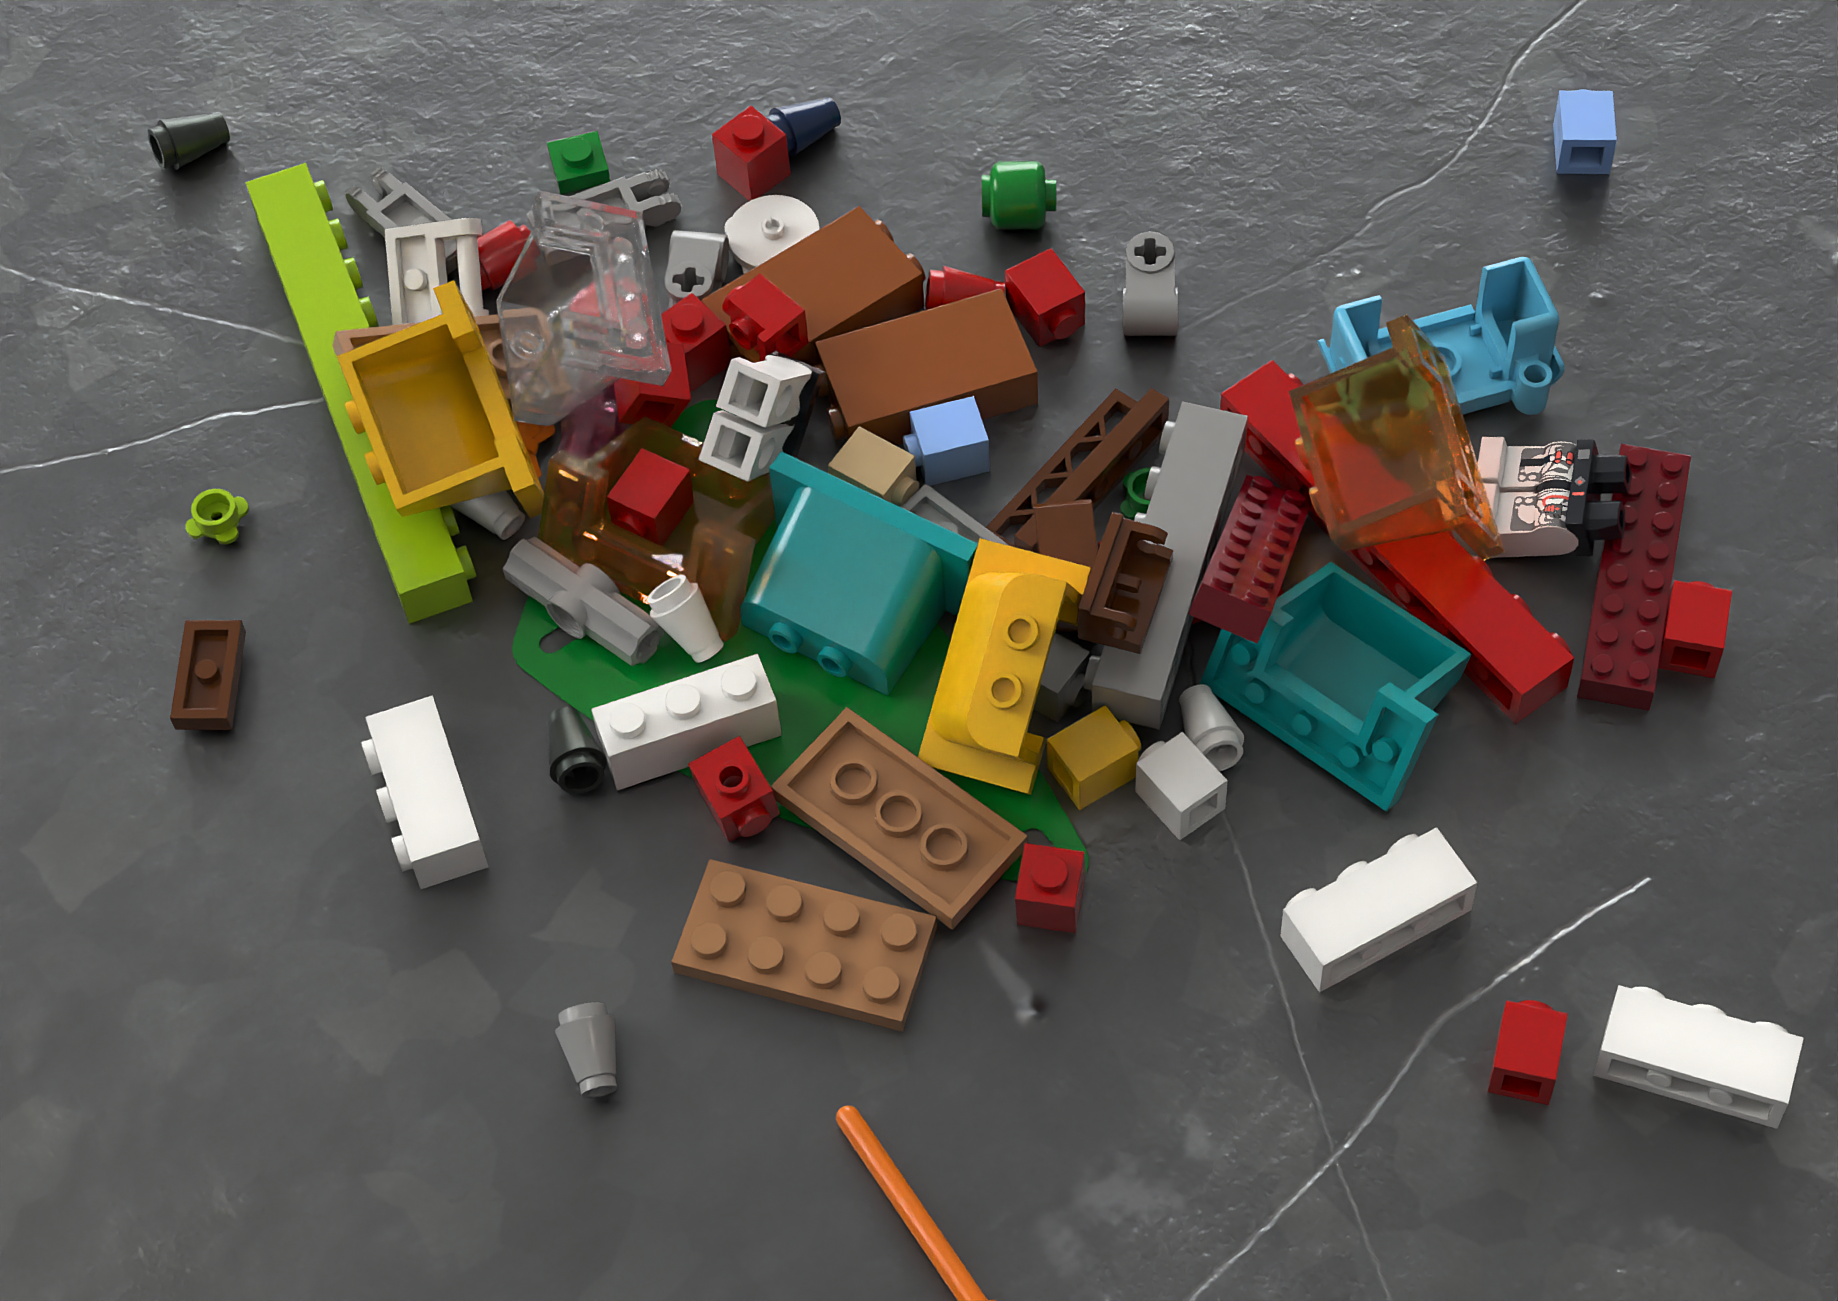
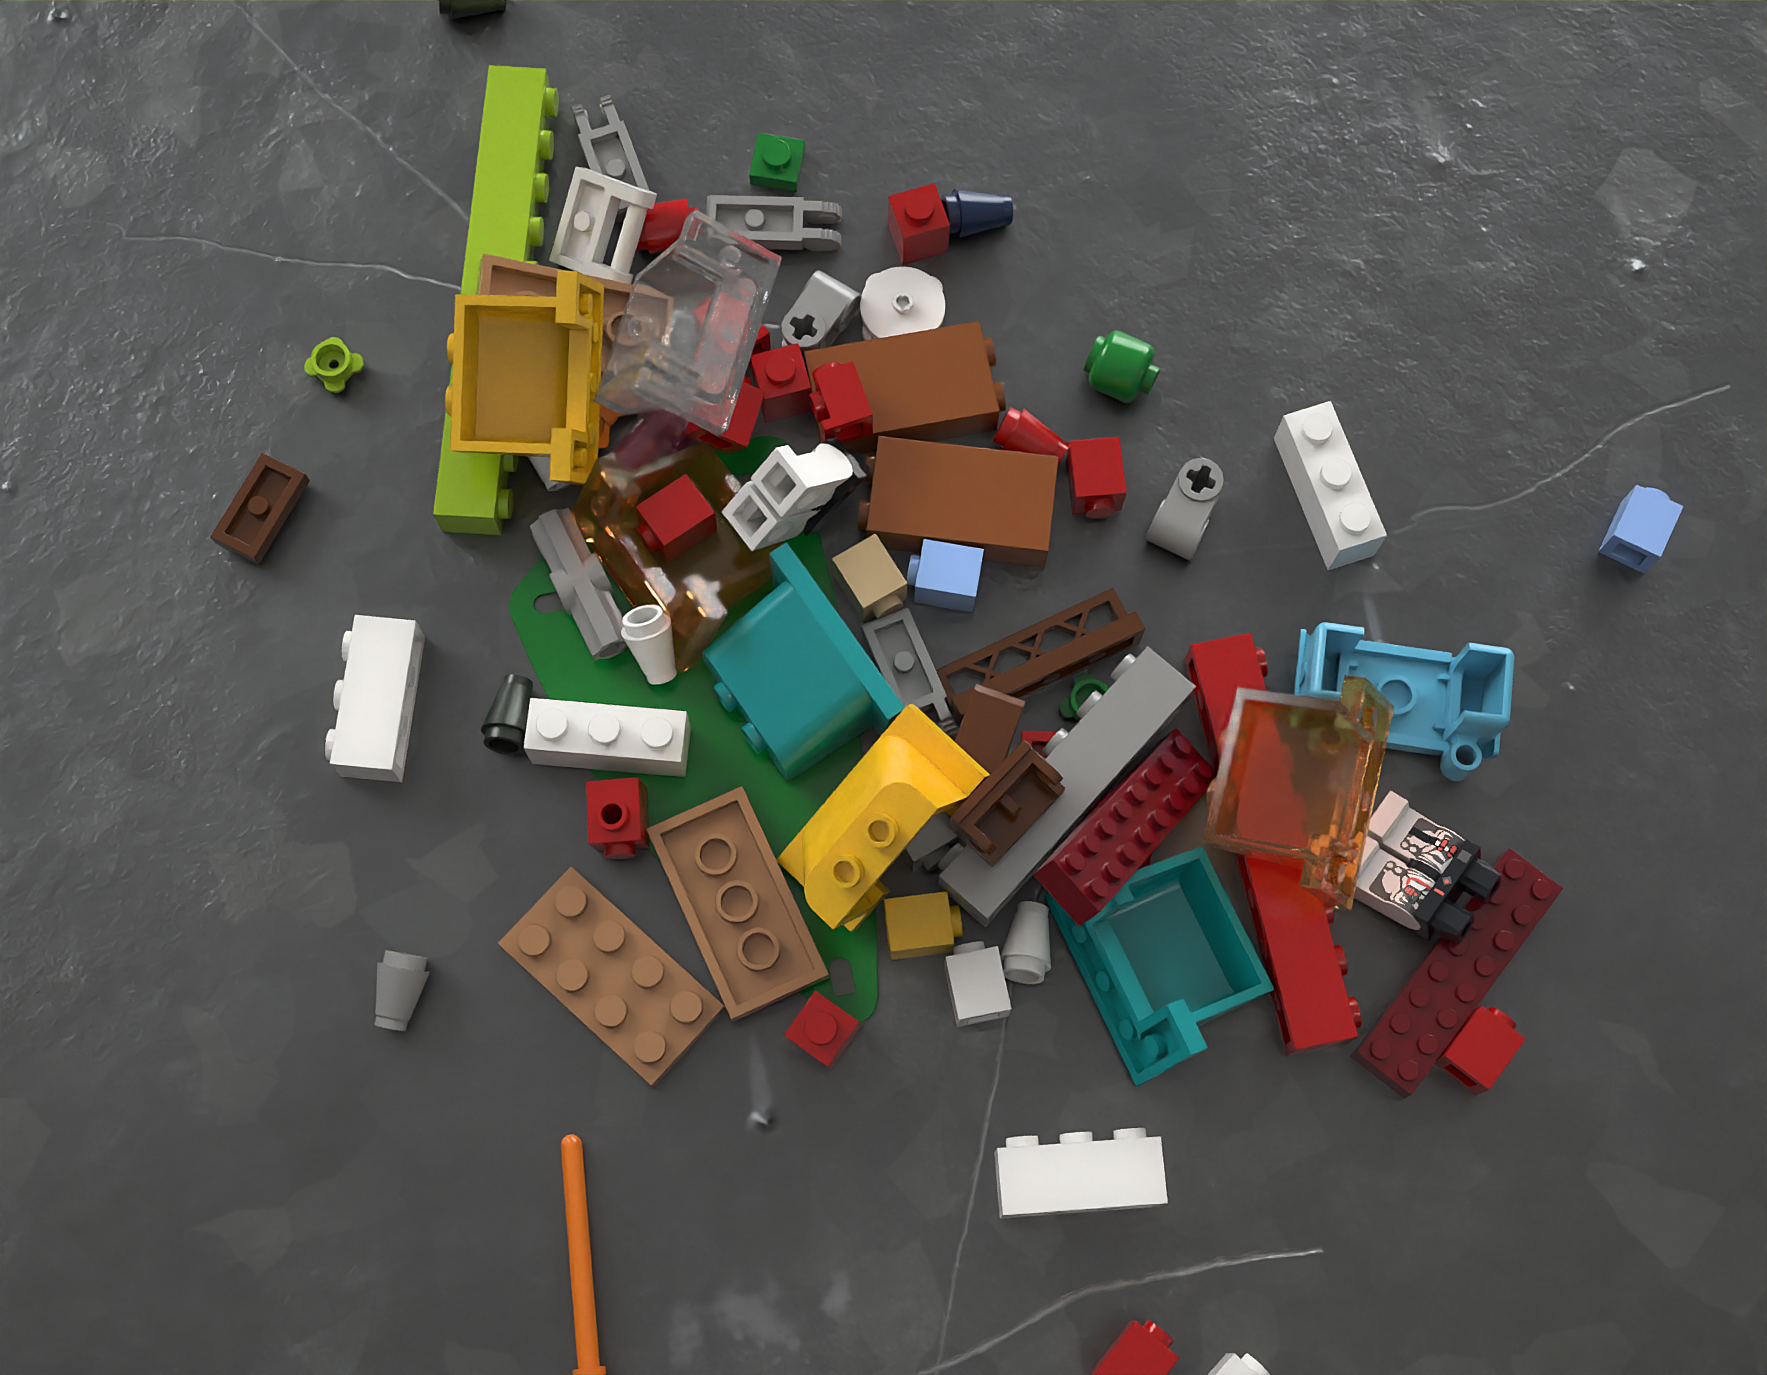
camera: 20 degrees right, 15 degrees up
none -> white brick [1274,401,1387,570]

